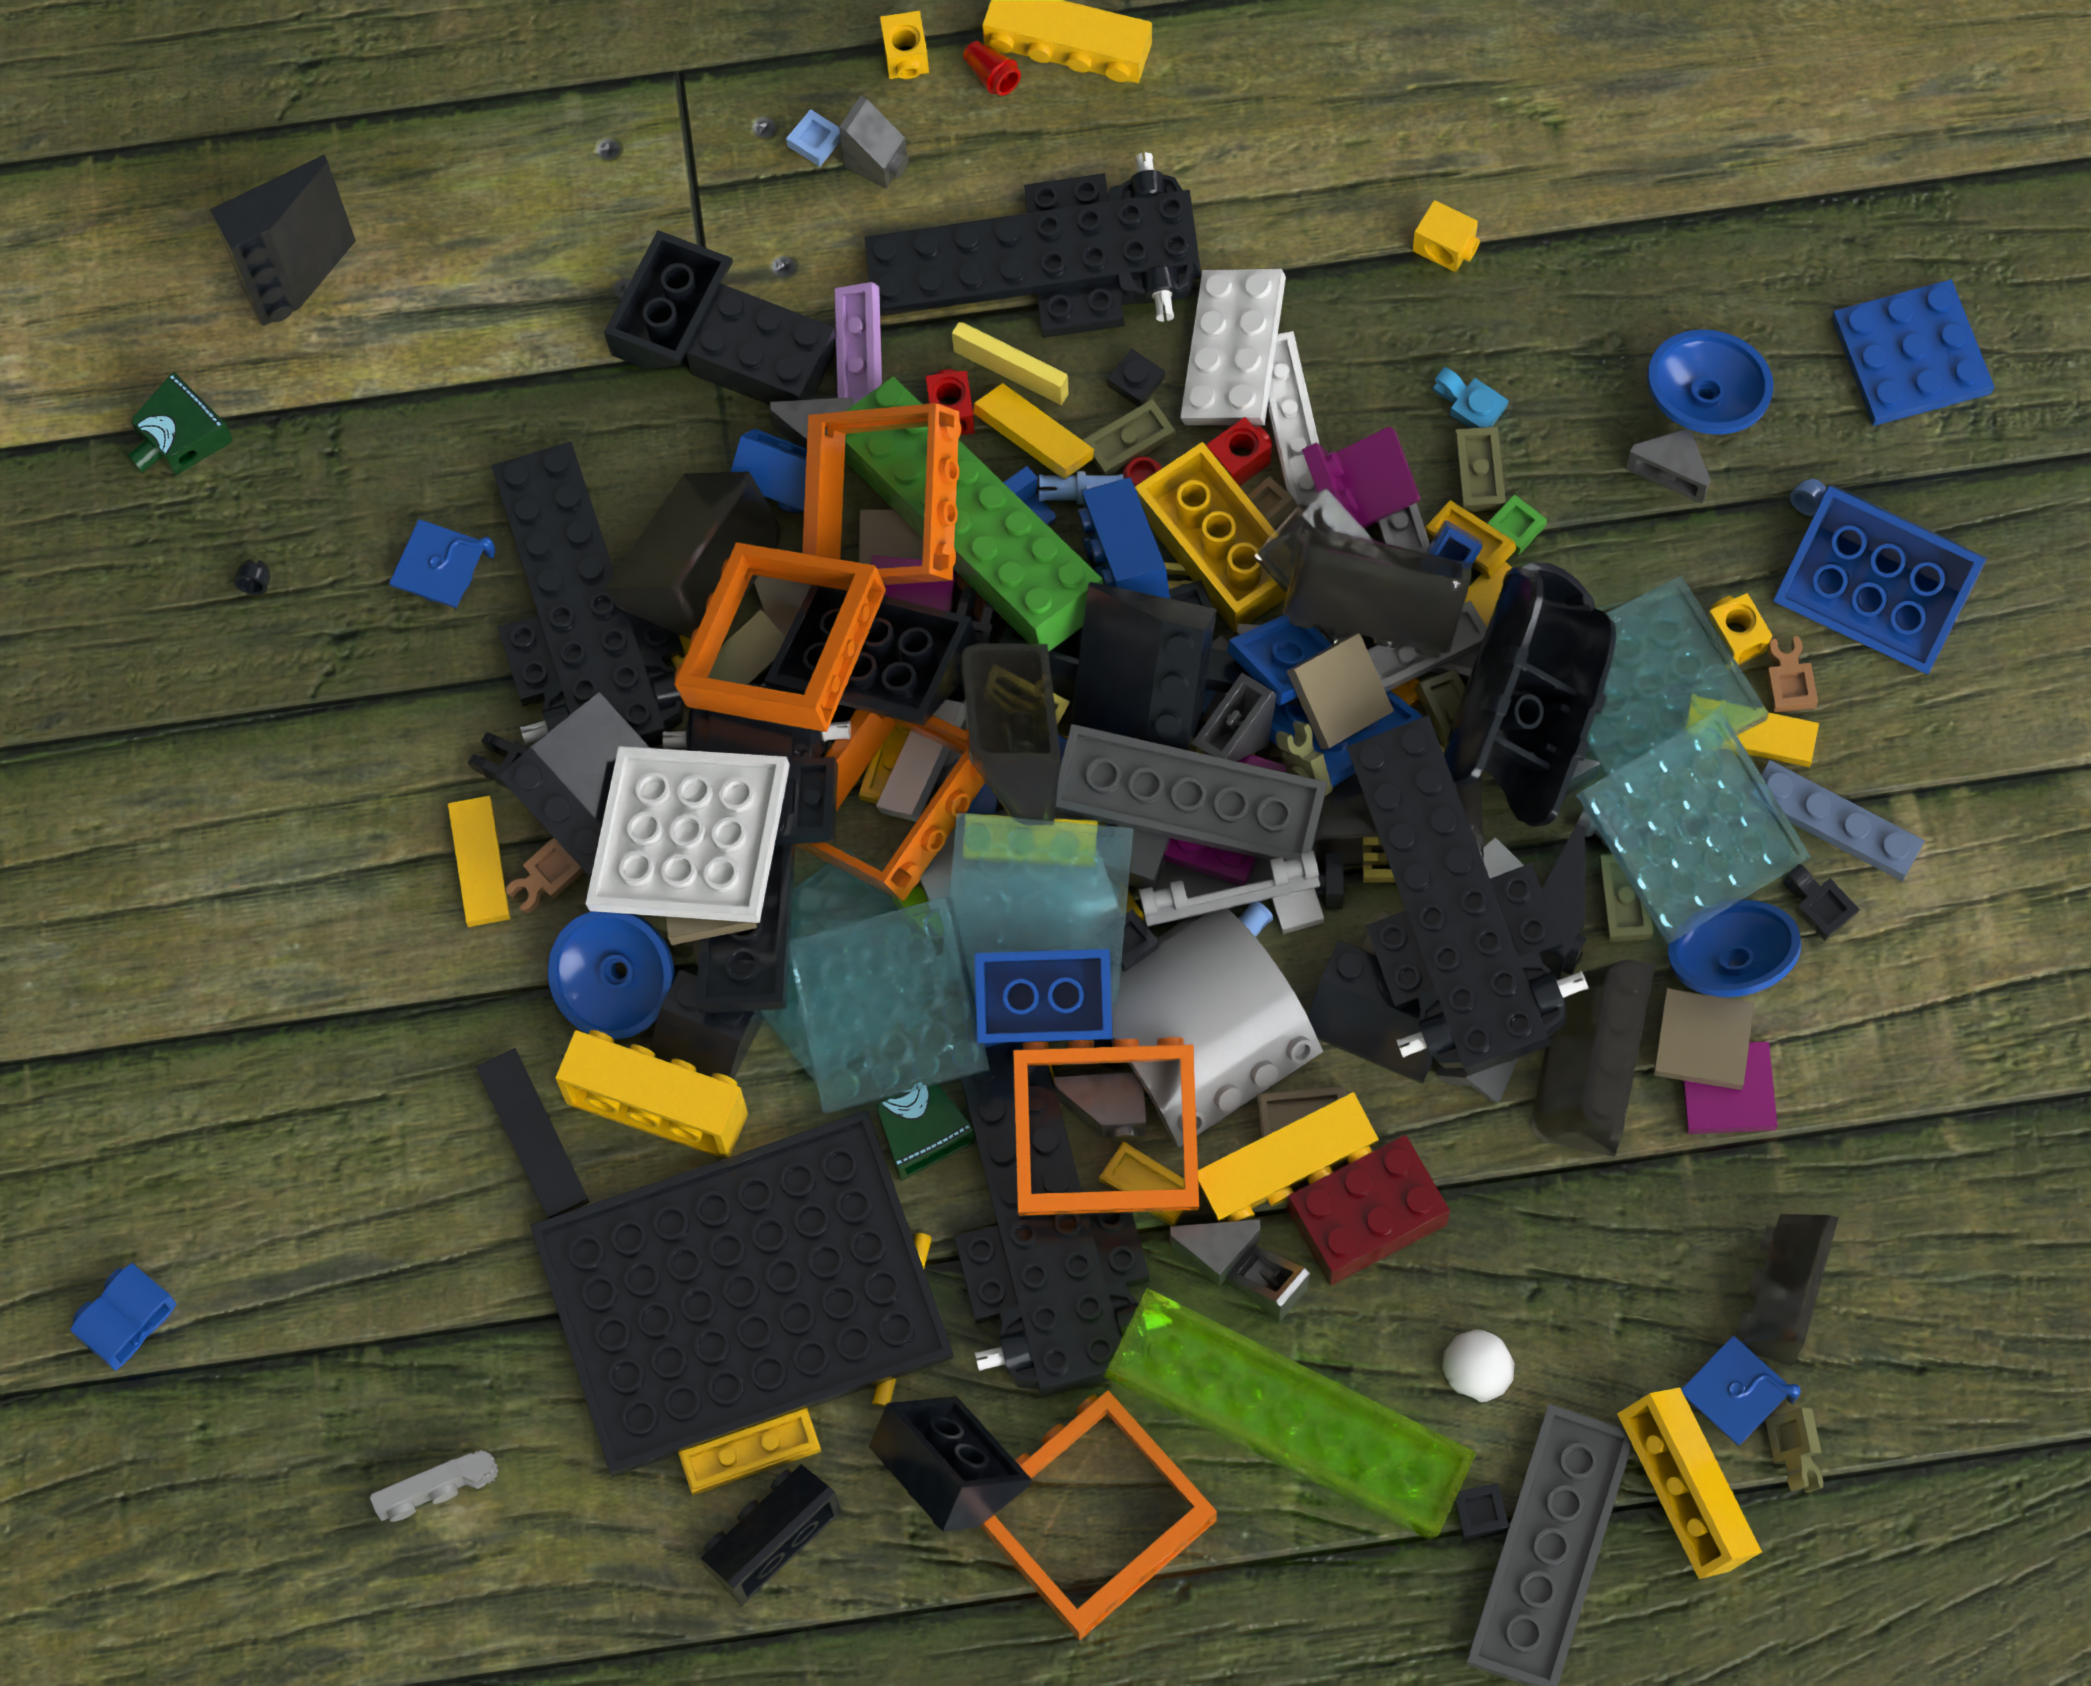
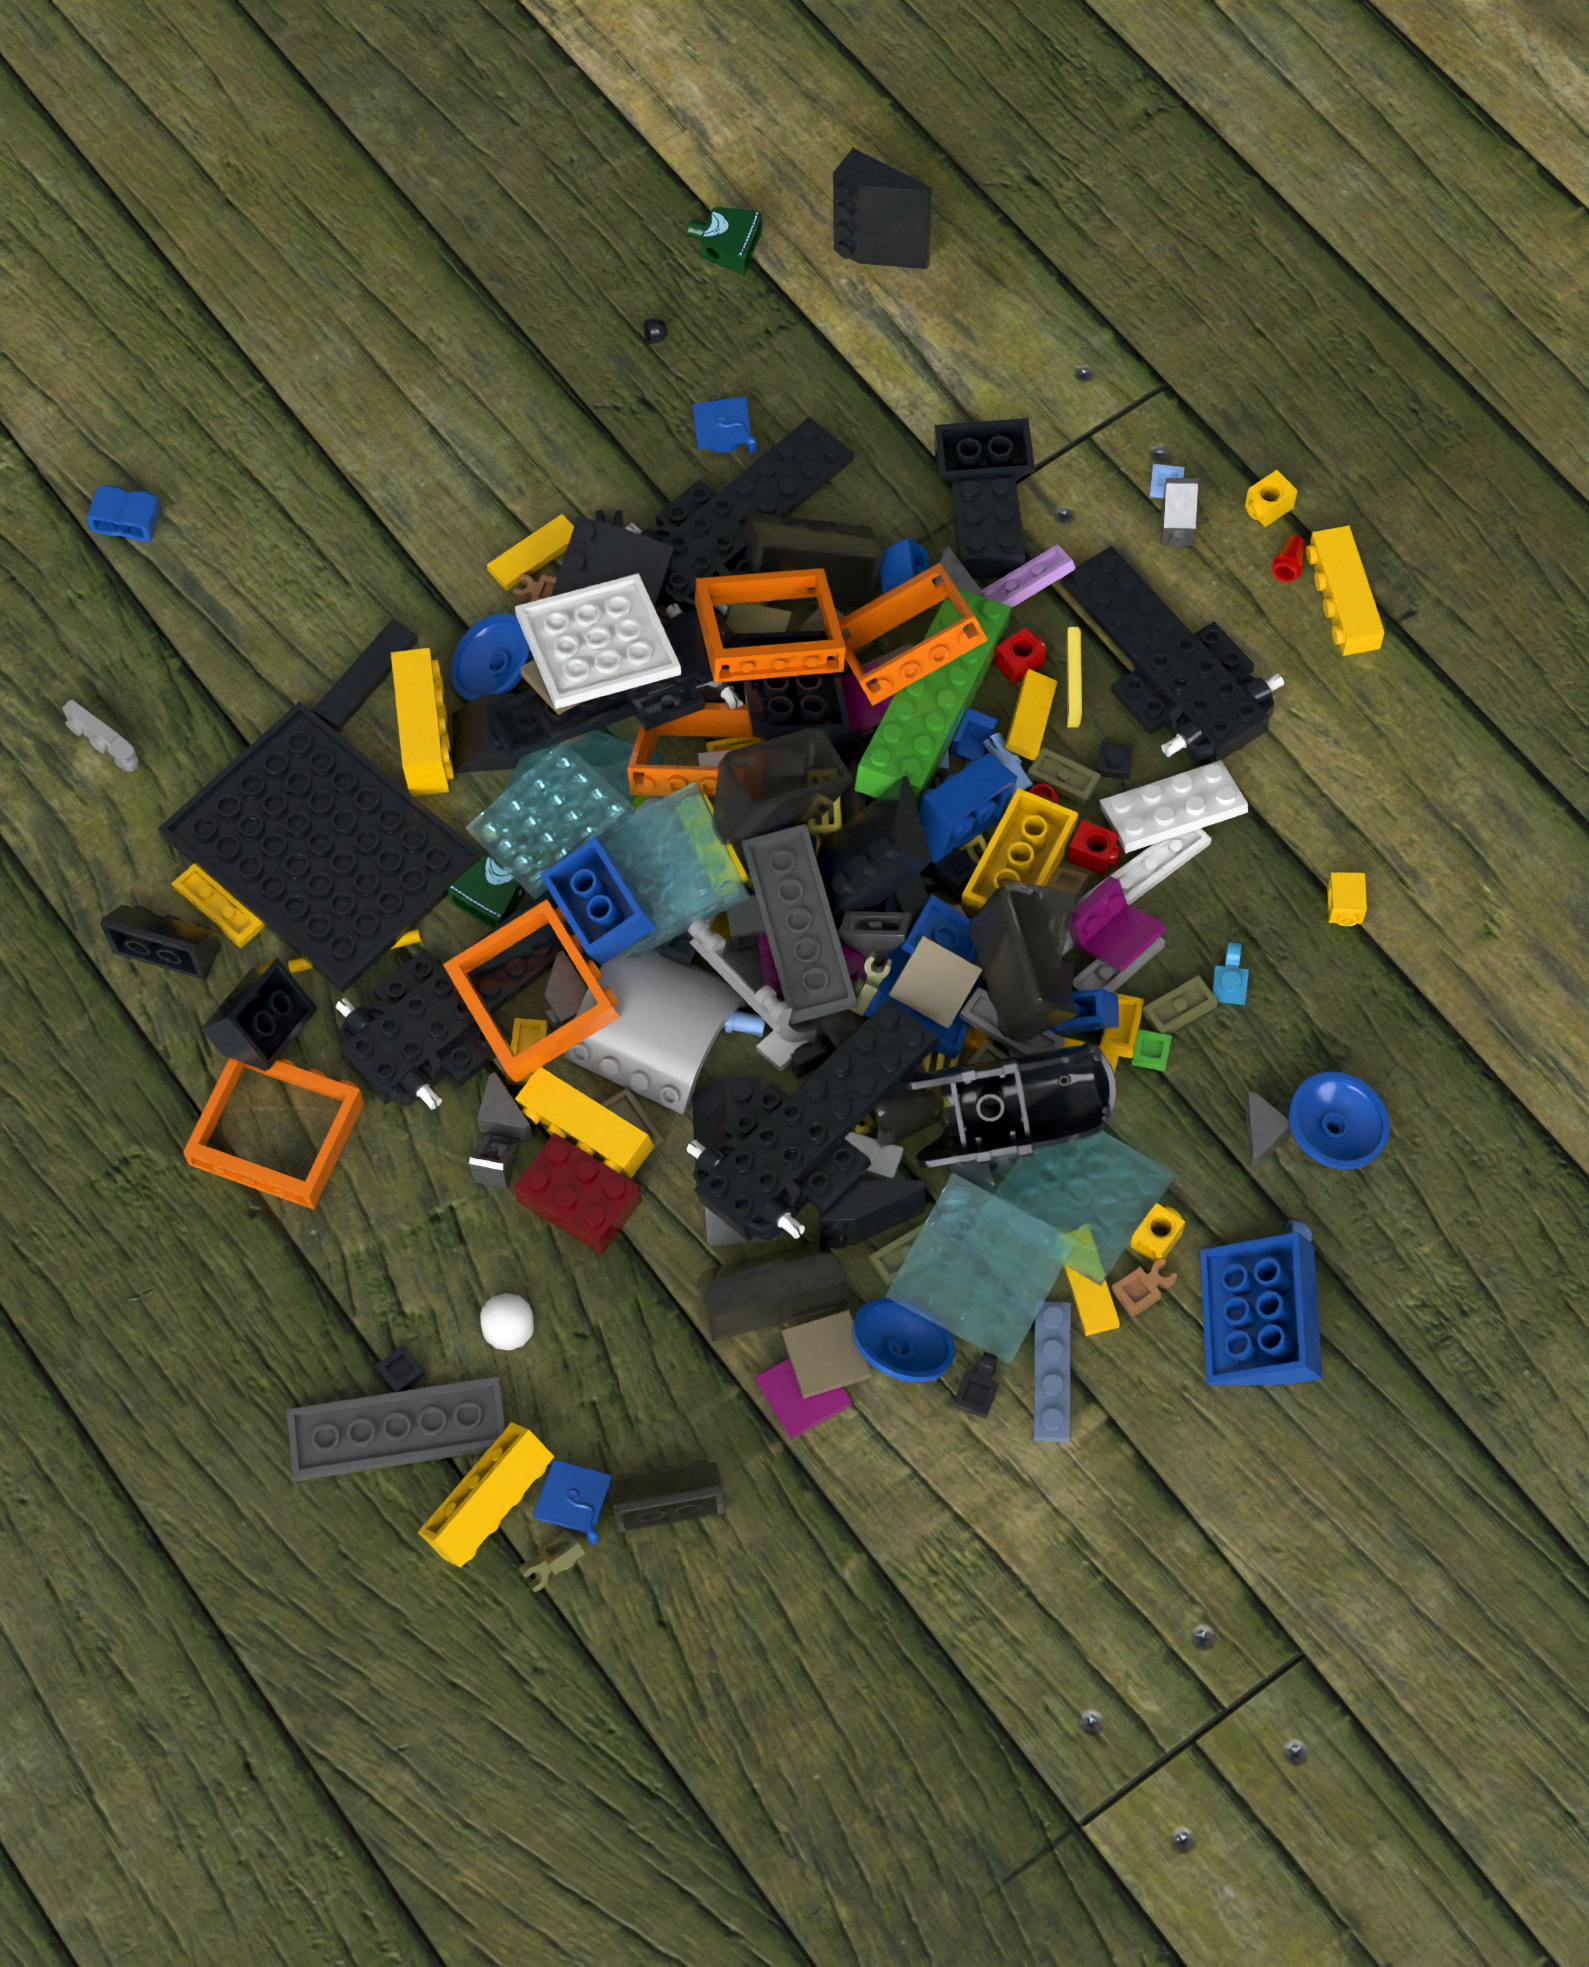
camera: 60 degrees right, 5 degrees down
clear neon green brick [1103,1288,1477,1540] -> none
blue plate [1831,279,1994,426] -> none

